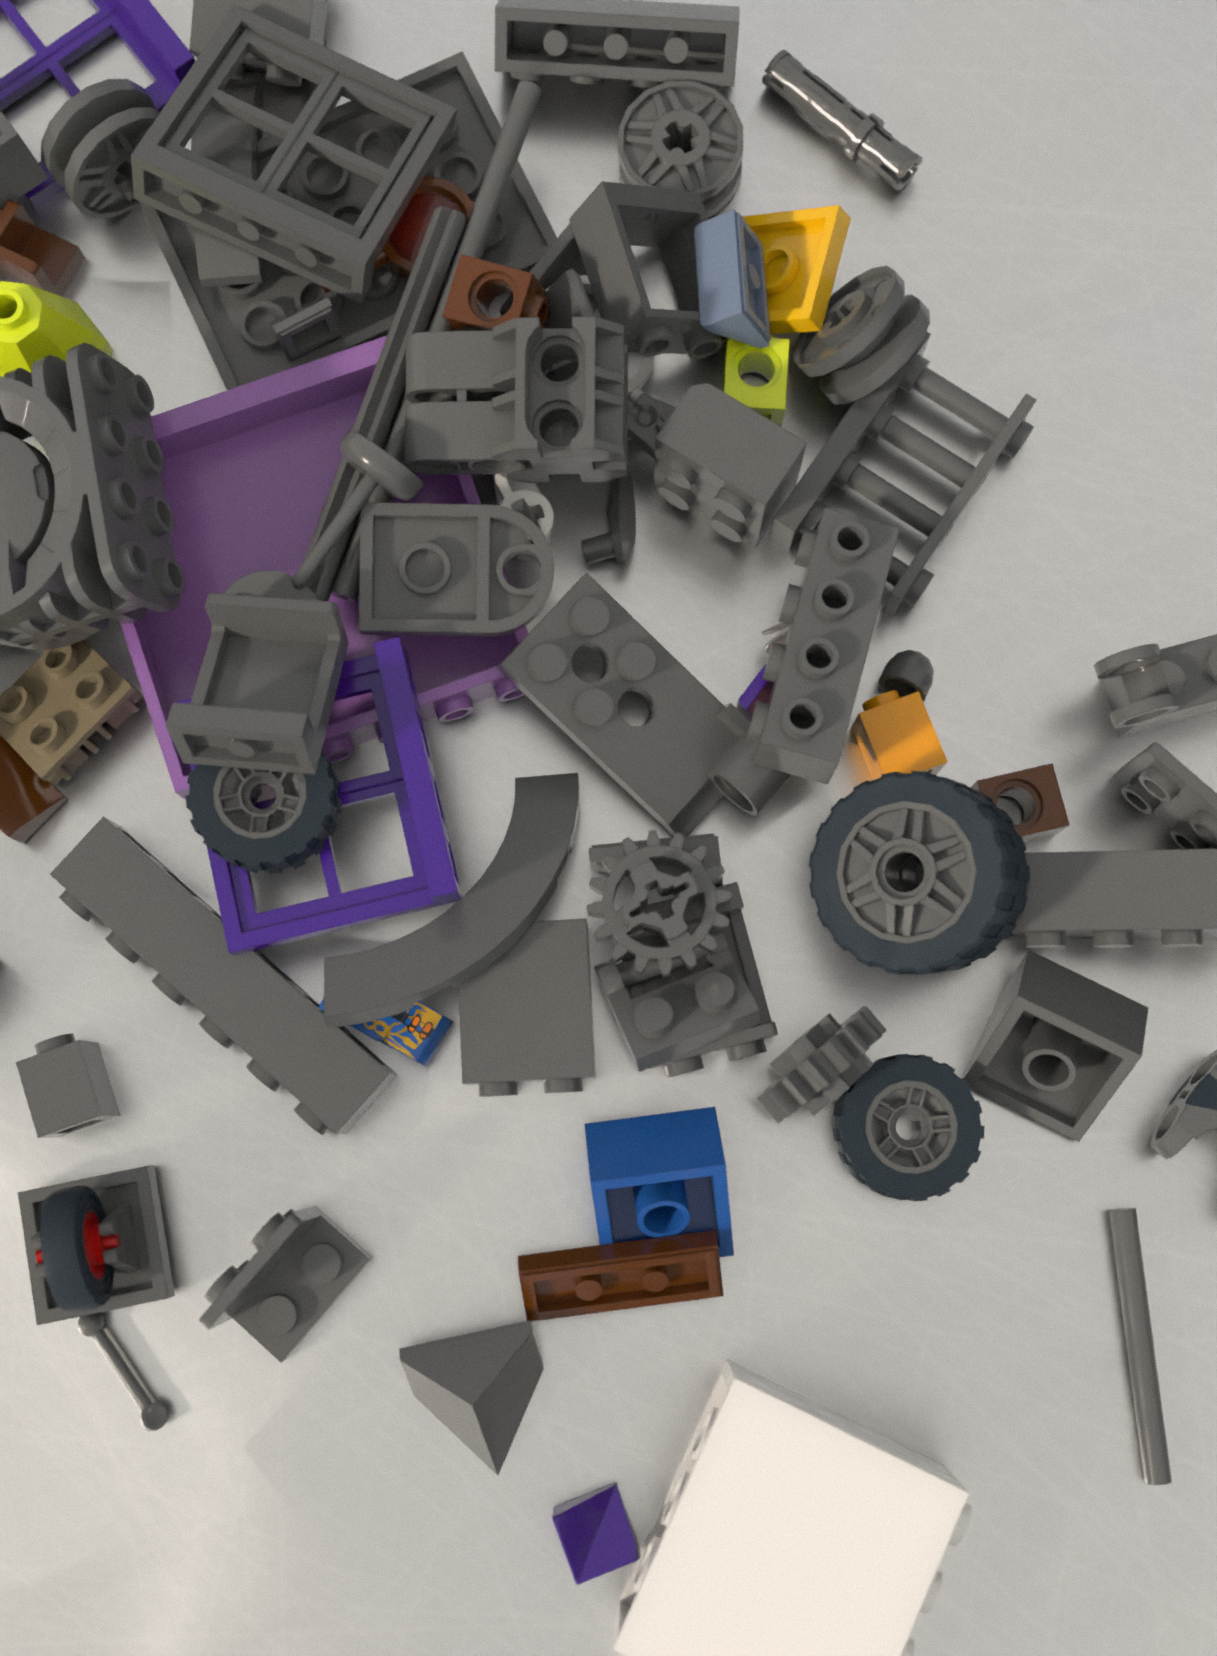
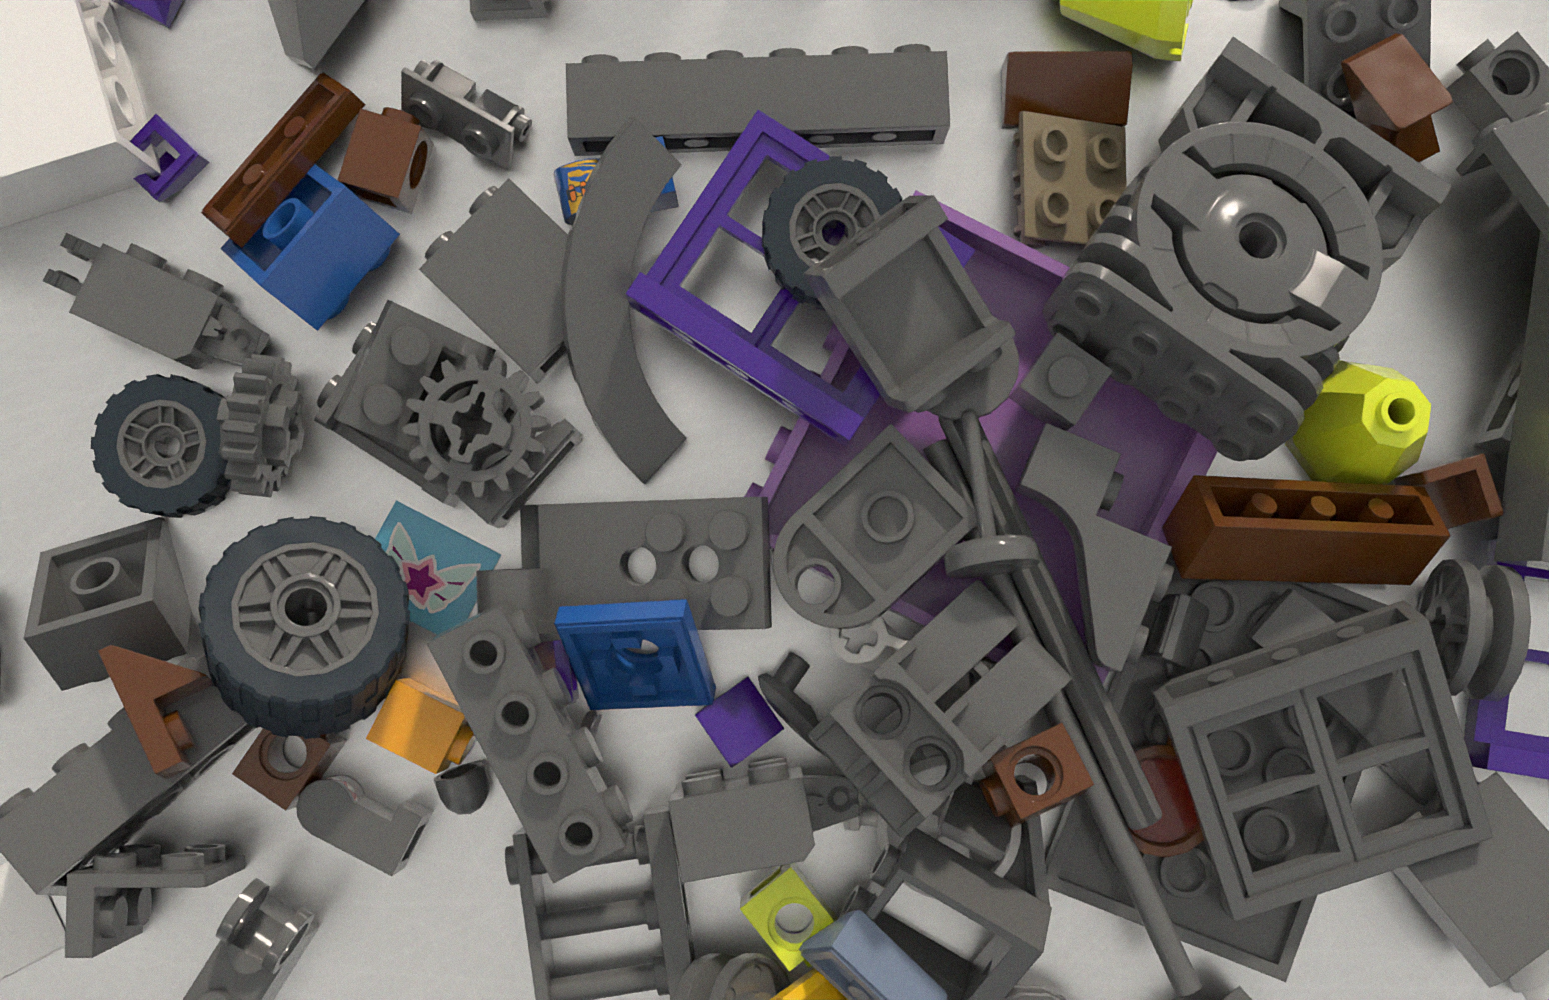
camera: 130 degrees right, 5 degrees up
none -> dark grey hinge [43,233,270,370]
none -> reddish brown slope [98,645,213,780]
none -> dark purple slope [129,114,210,202]
none -> dark grey leg [296,775,434,876]
none -> reddish brown brick [337,107,434,214]
none -> sticker [375,500,501,635]
none -> dark grey hinge [401,60,532,170]
none -> blue piece [554,599,716,710]
none -> dark purple slope [695,677,785,768]
none -> dark grey brick [1008,332,1113,431]
none -> dark grey arch [1014,423,1174,672]
none -> reddish brown brick [1162,475,1451,586]

